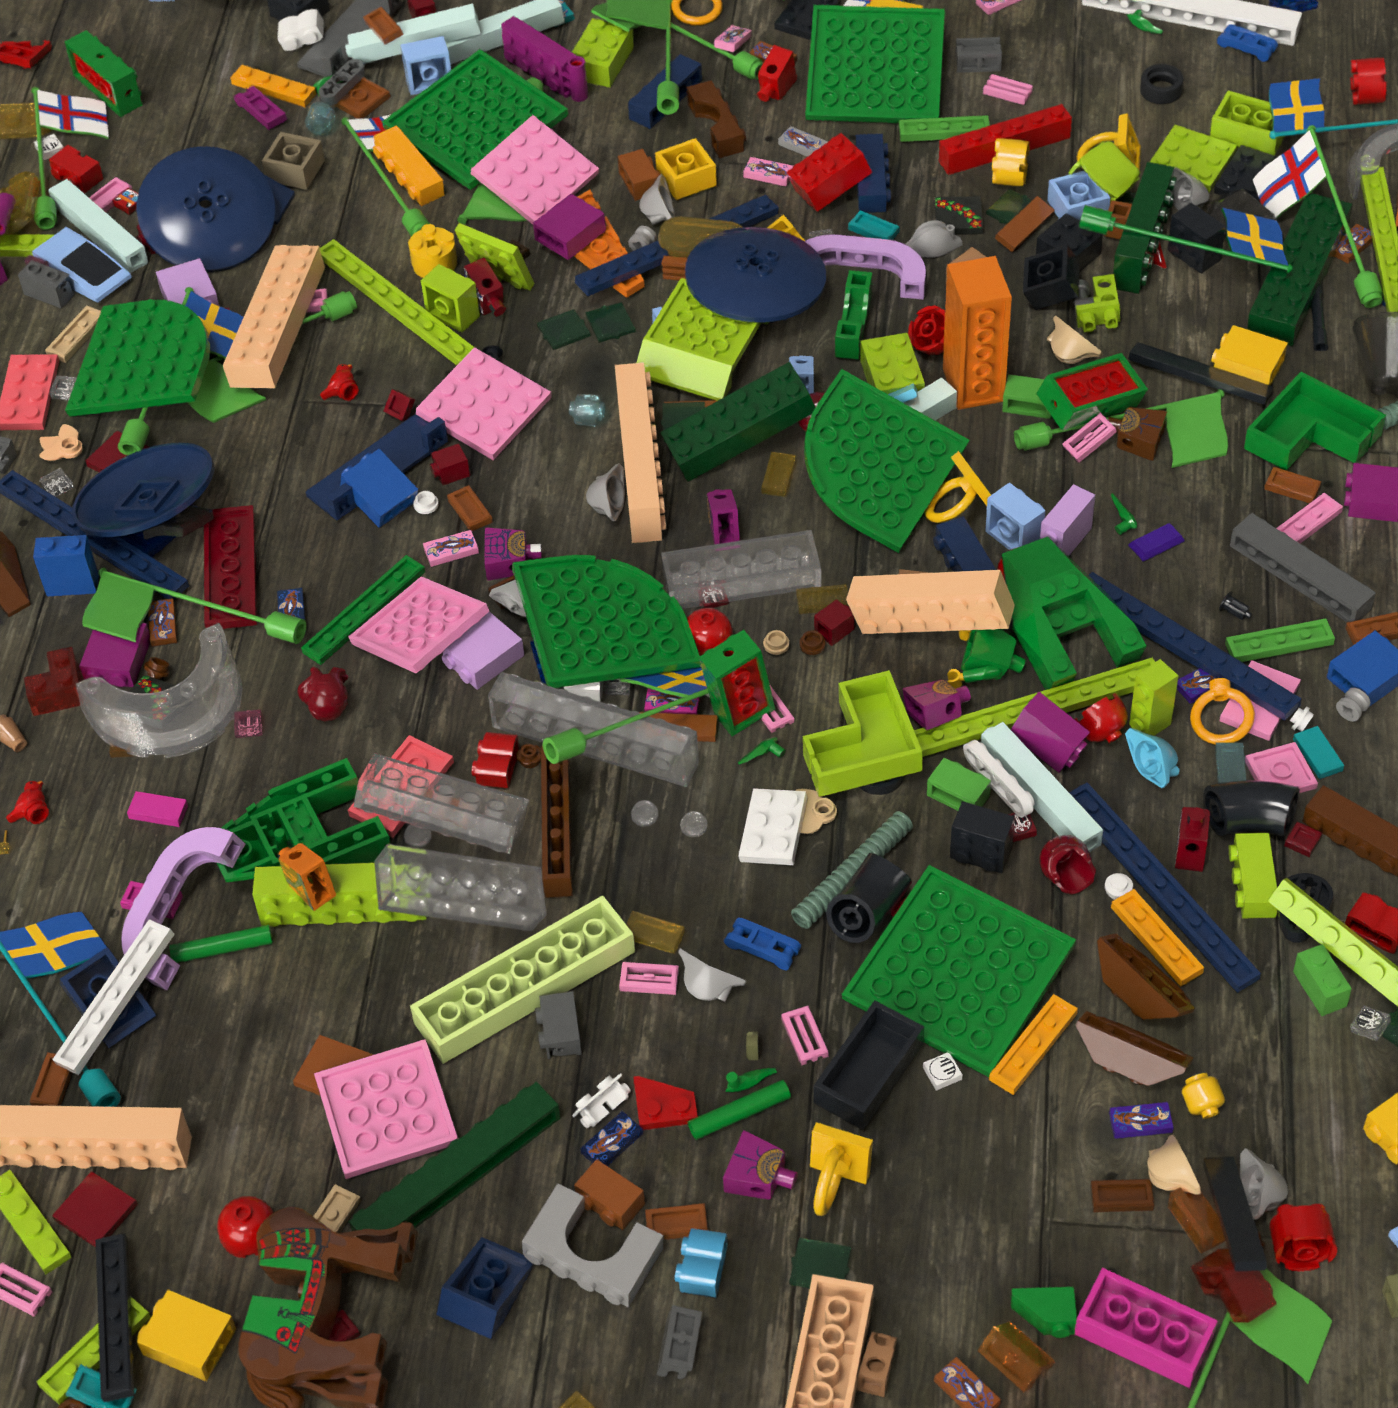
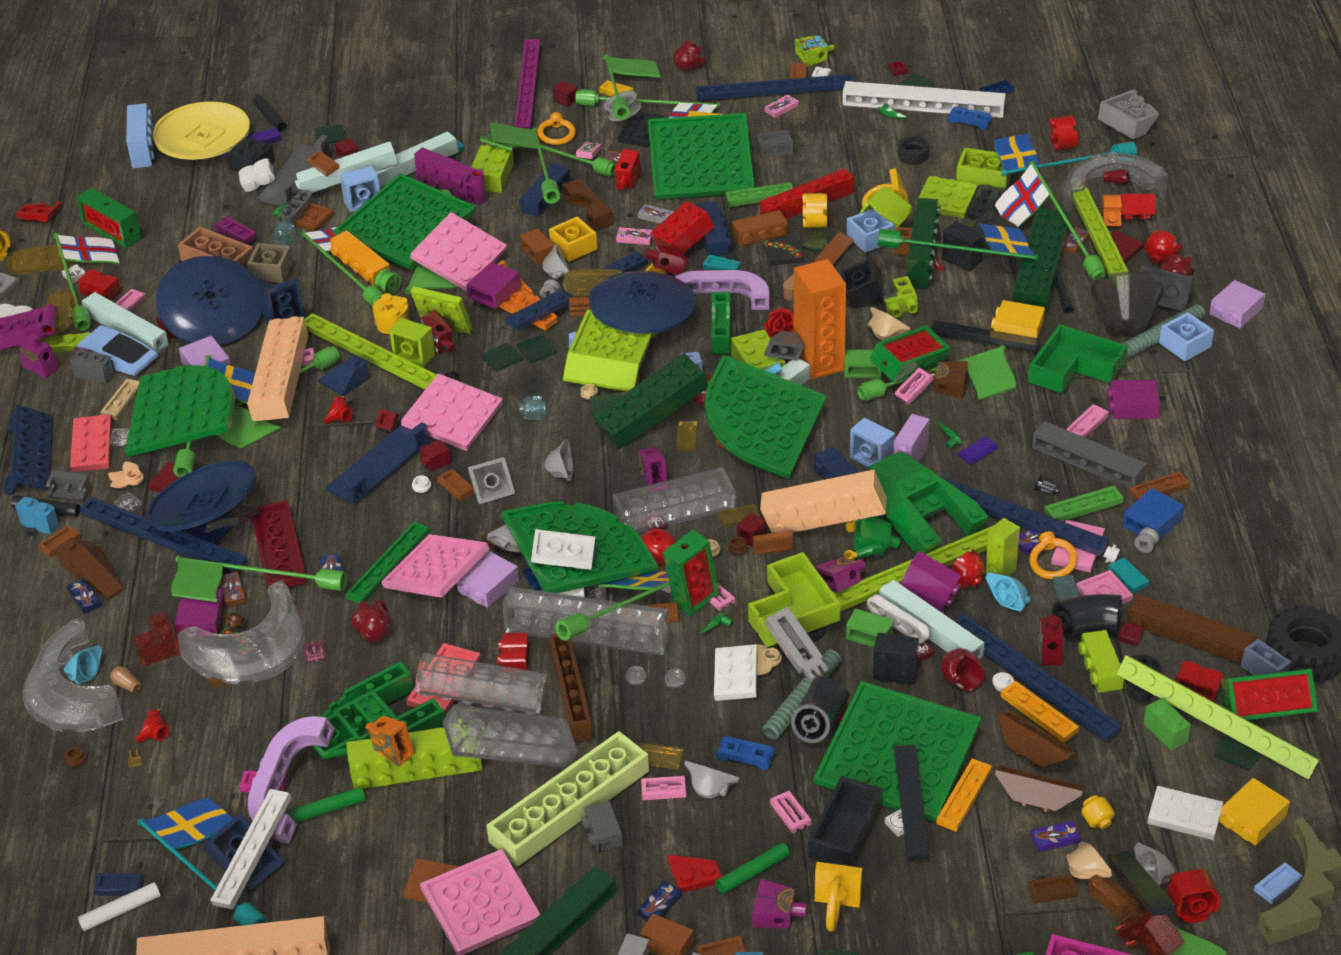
camera: 10 degrees left, 10 degrees down
dark orange tile [29,1052,72,1106] -> none
blue brick [33,535,99,596] -> none
tile [112,188,138,215] -> none
dark pink tile [127,791,188,827] -> none
light orange plate [230,65,317,107] -> none
blue brick [340,449,418,528] -> none
bright pink tile [423,530,479,567] -> none
magenta torso [485,528,542,581] -> none
reddish brown plate [516,744,541,768] -> none
white hinge [572,1073,631,1128] -> none
light nougat brick [615,362,666,543] -> none
tile [644,688,700,714] -> none
green bar [725,1068,777,1092] -> none
olive tile [746,1031,759,1060] -> none
light grey hat [905,220,963,257] -> none
yellow tile [925,451,991,523] -> none
bright pink tile [983,74,1033,105] -> none
black brick [1036,213,1103,273] -> none
light grey hat [1172,167,1209,210] -> none
dark orange tile [1264,467,1321,503] -> none
clear tile [1350,1006,1391,1041] -> none
none -> nougat brick [178,227,253,270]
none -> dark blue slope [263,277,305,325]
none -> dark blue slope [318,355,370,396]
none -> bright green wheel [374,269,401,294]
none -> light grey slope [468,457,515,505]
none -> white plate [531,529,595,570]
none -> tan plate [580,384,598,400]
none -> dark red torso [644,244,687,275]
none -> dark orange brick [732,210,787,247]
none -> dark orange tile [753,531,793,555]
none -> dark grey slope [764,331,804,360]
none -> light grey hinge [764,606,829,682]
none -> black tile [894,745,929,861]
none -> white plate [1147,786,1223,840]

